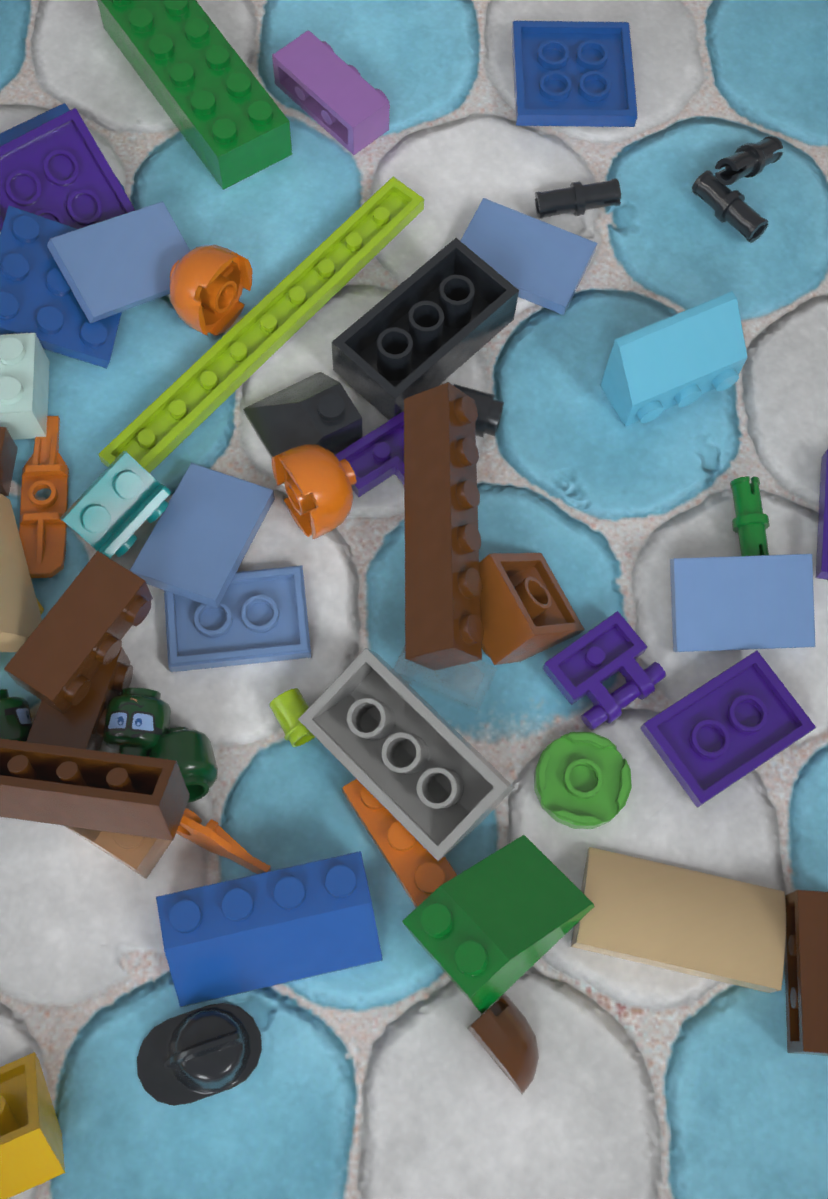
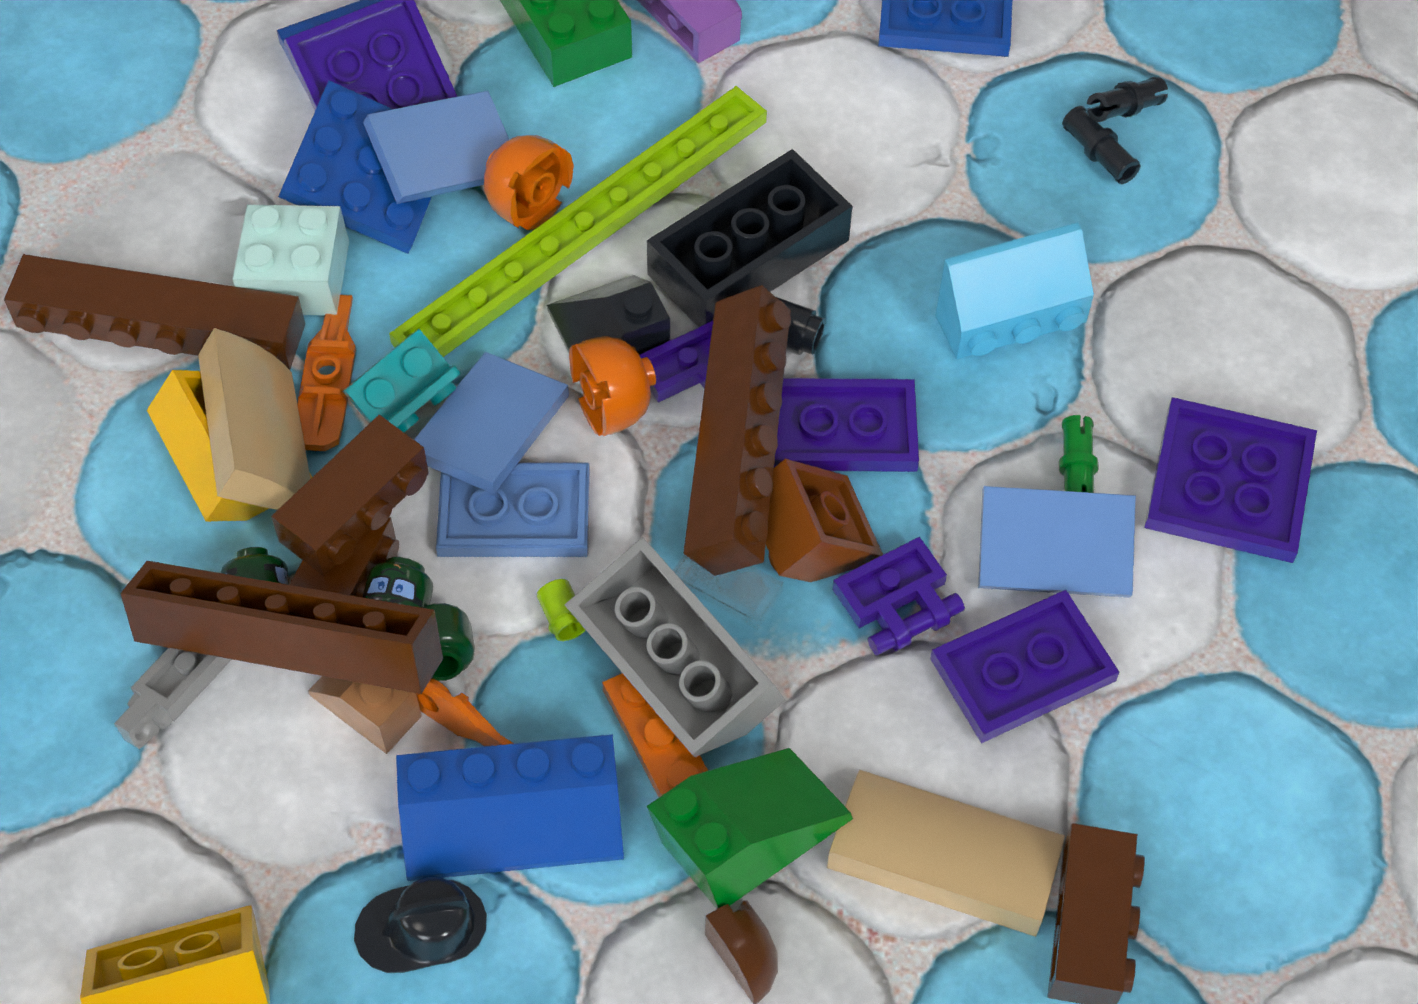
camera: 10 degrees right, 10 degrees down
medium blue tile [460,198,597,315] -> none
bright green tile [534,732,632,829] -> none
black pin [535,178,621,219] -> none
none -> dark purple plate [774,378,919,472]

